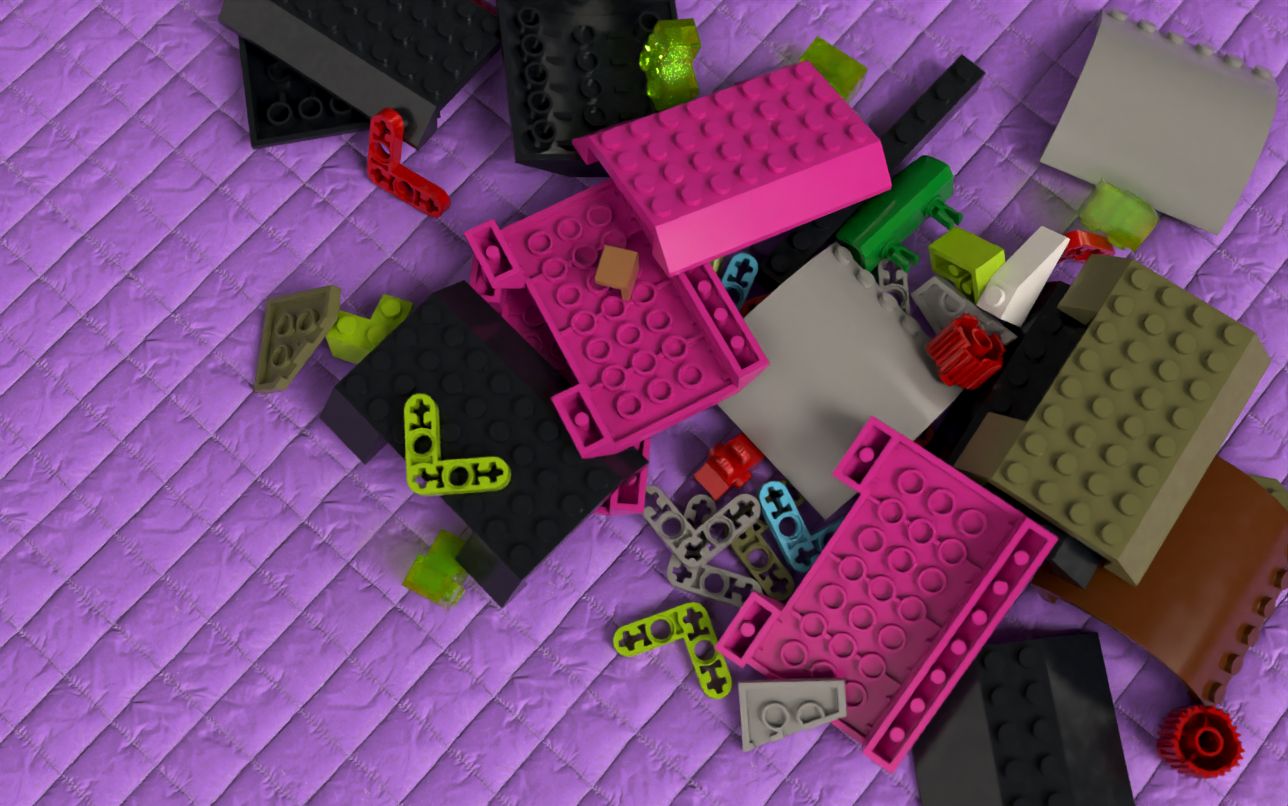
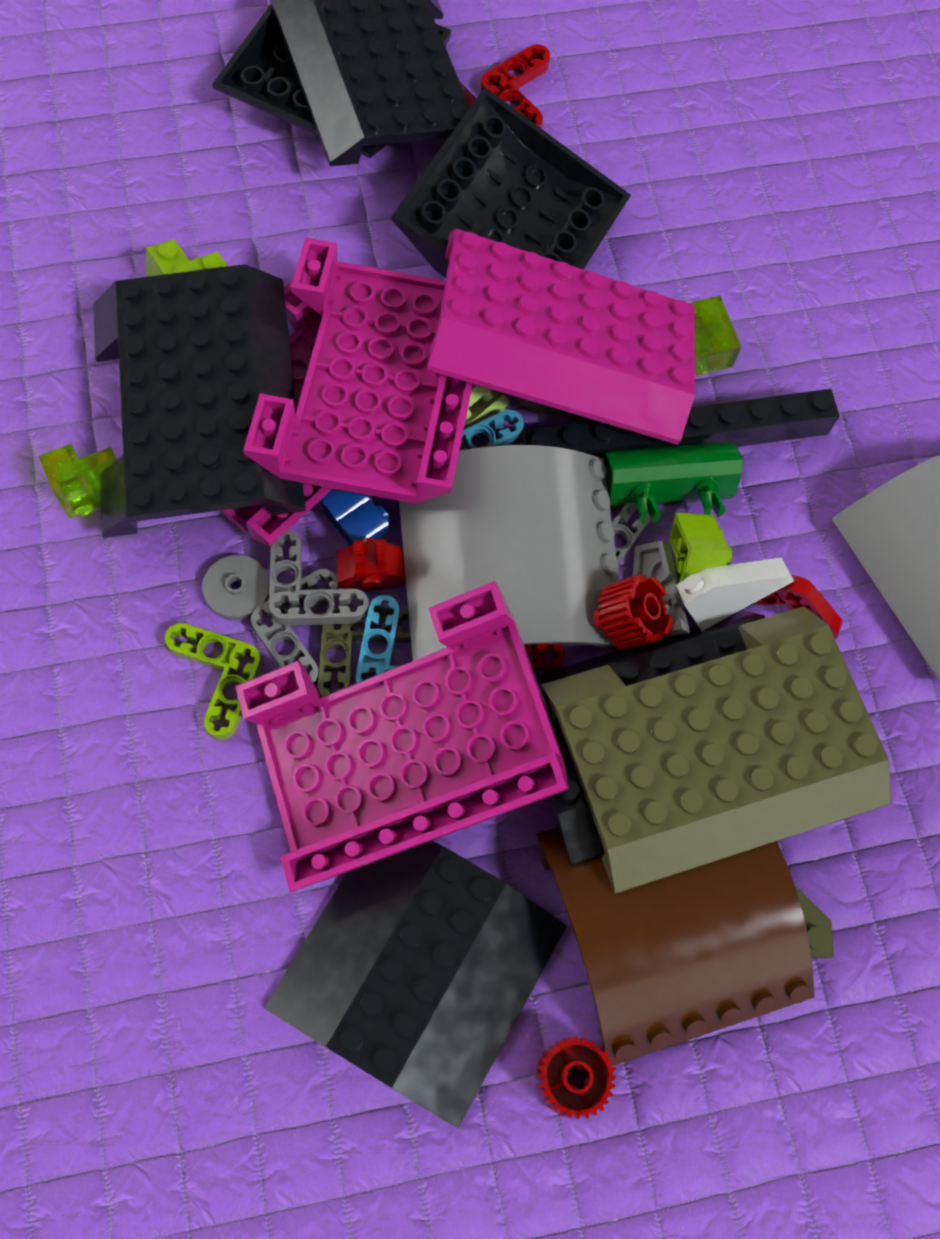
camera: 30 degrees right, 5 degrees down
olive plate [253,285,341,394] -> none
red beam [367,107,451,218] -> none
lime beam [404,394,511,496] -> none
medium nougat panel [595,245,640,301] -> none
clear neon green brick [639,18,702,111] -> none
light grey wing [738,677,847,753] -> none
clear neon green brick [1078,178,1160,252] -> none
none -> light grey plate [202,555,270,621]
none -> blue brick [318,489,390,546]

